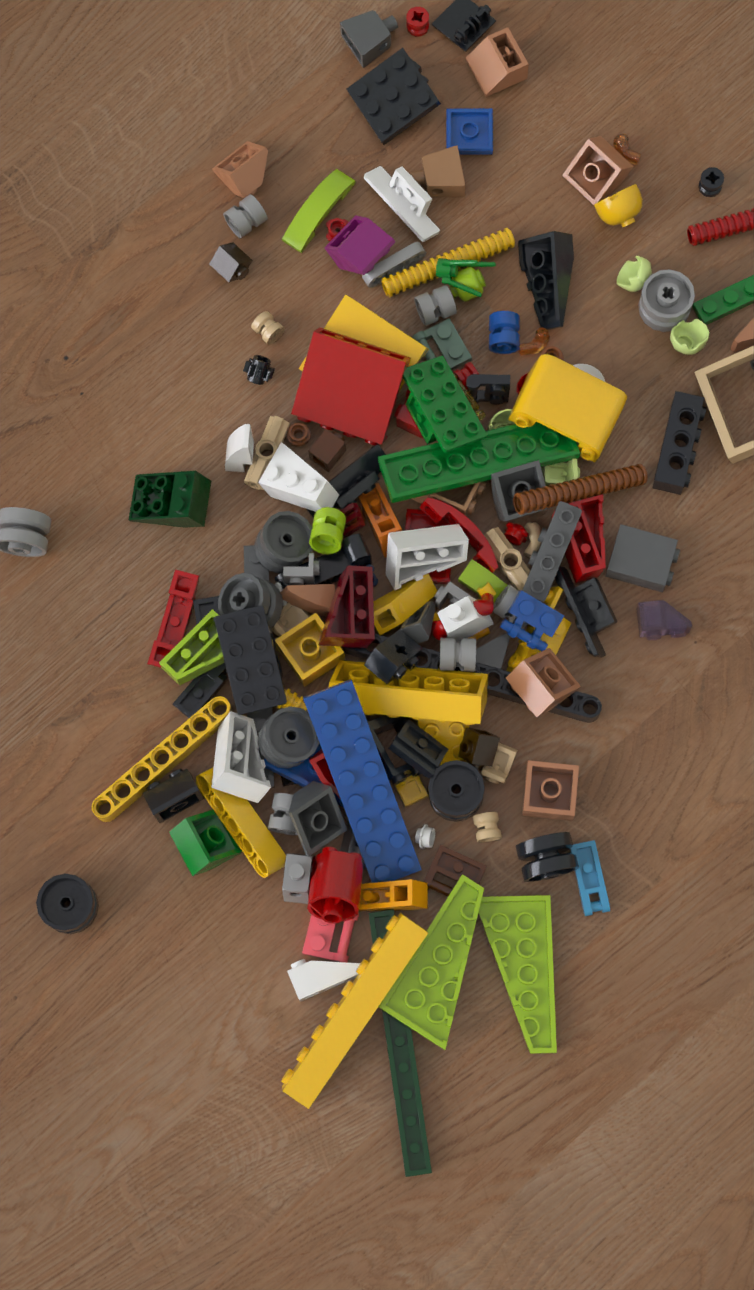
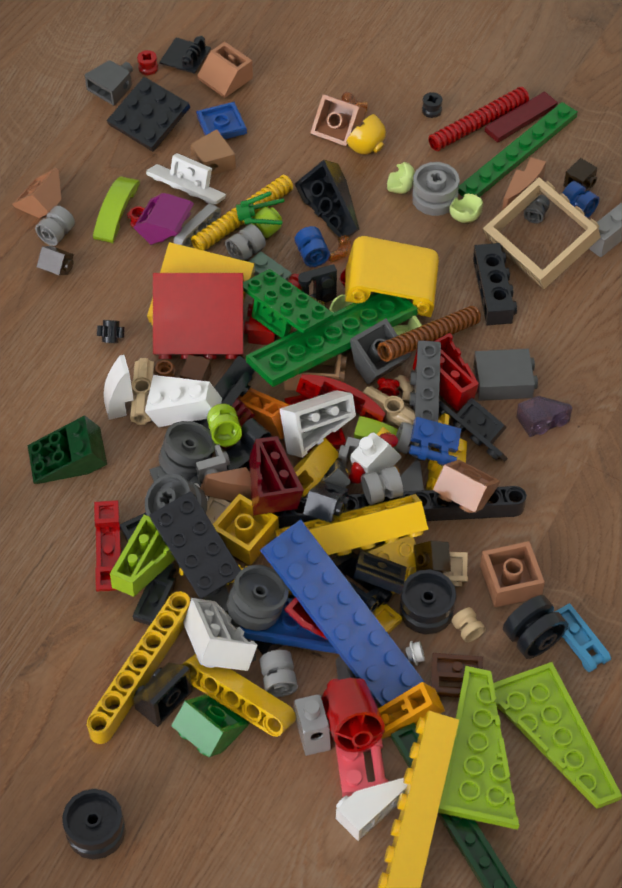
camera: 25 degrees left, 20 degrees down
tan wheel [251,311,285,345] -> none
dark grey slope [289,781,347,856] -> none

